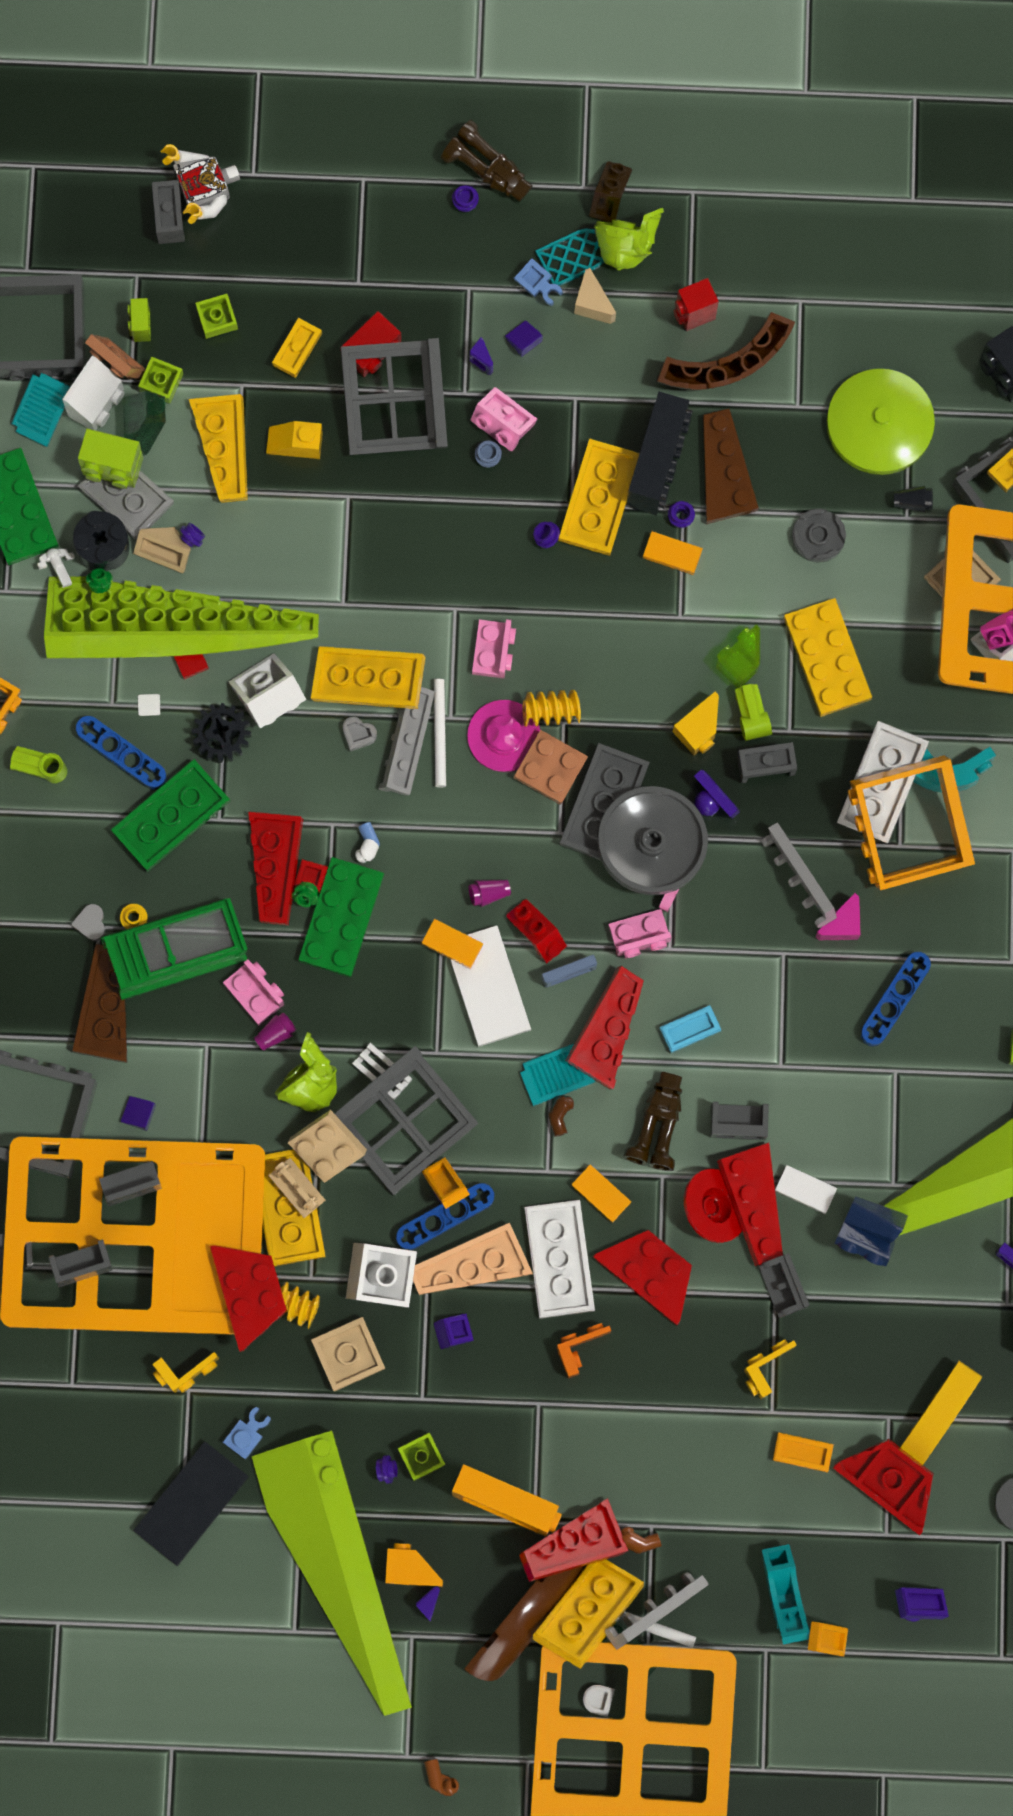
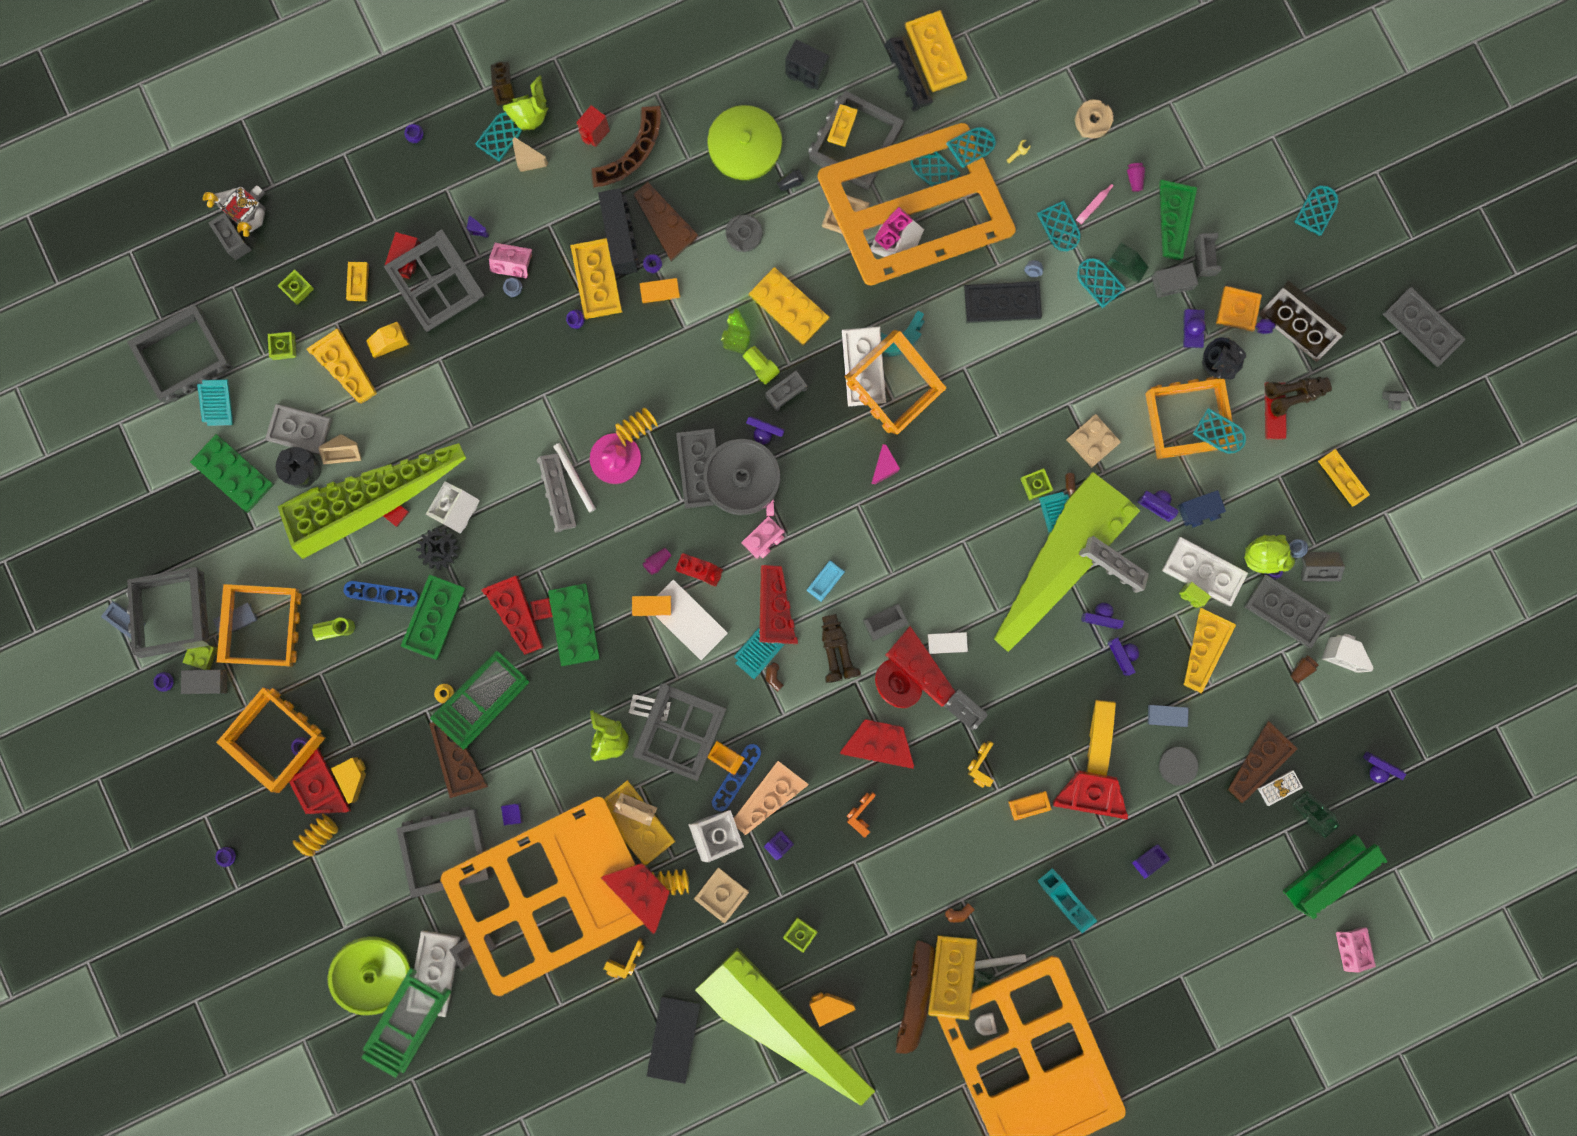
camera: 30 degrees left, 5 degrees up
white piece [37,548,75,588] -> none
dark grey panel [49,1239,113,1287] -> none
white slope [63,356,124,431] -> none
light grey tile [71,904,106,941] -> none
lime piece [78,428,143,489] -> none
nougat plate [85,334,146,380] -> none
green plate [86,568,113,593] -> none
dark grey panel [99,1161,162,1207] -> none
clear green slope [123,391,166,456] -> none
lime piece [128,298,151,342] -> none
white sticker [138,694,160,716] -> none
dark purple plate [180,522,205,547] -> none
bright pink bracket [223,959,284,1026] -> none
medium blue plate [223,1407,271,1460] -> none
magenta cone [254,1012,297,1051] -> none
tan plate [288,1110,367,1183] -> none
green plate [292,882,319,907] -> none
yellow plate [311,646,426,709] -> none
light grey tile [343,717,377,752] -> none
white arm [355,822,380,863] -> none
dark purple plate [376,1455,398,1484] -> none
dark purple slope [416,1586,440,1621] -> none
dark orange arm [424,1759,459,1796] -> none
dark brown piece [440,120,533,202] -> none
light orange window [452,1464,562,1537] -> none
bright pink bracket [472,619,516,678] -> none
dark purple slope [505,320,543,357] -> none
nougat plate [513,730,588,805] -> none
medium blue plate [514,258,563,306] -> none
wing [519,1498,628,1582] -> none
white tile [525,1200,595,1319] -> none
sand blue tile [542,955,597,988] -> none
light orange tile [571,1164,631,1223] -> none
light grey hinge [605,1572,709,1650] -> none
yellow slope [673,691,719,756] -> none
light grey hinge [761,822,837,928] -> none
light orange tile [808,1621,848,1657] -> none
dark blue piece [835,1196,908,1267] -> none
blue beam [861,952,931,1046] -> none

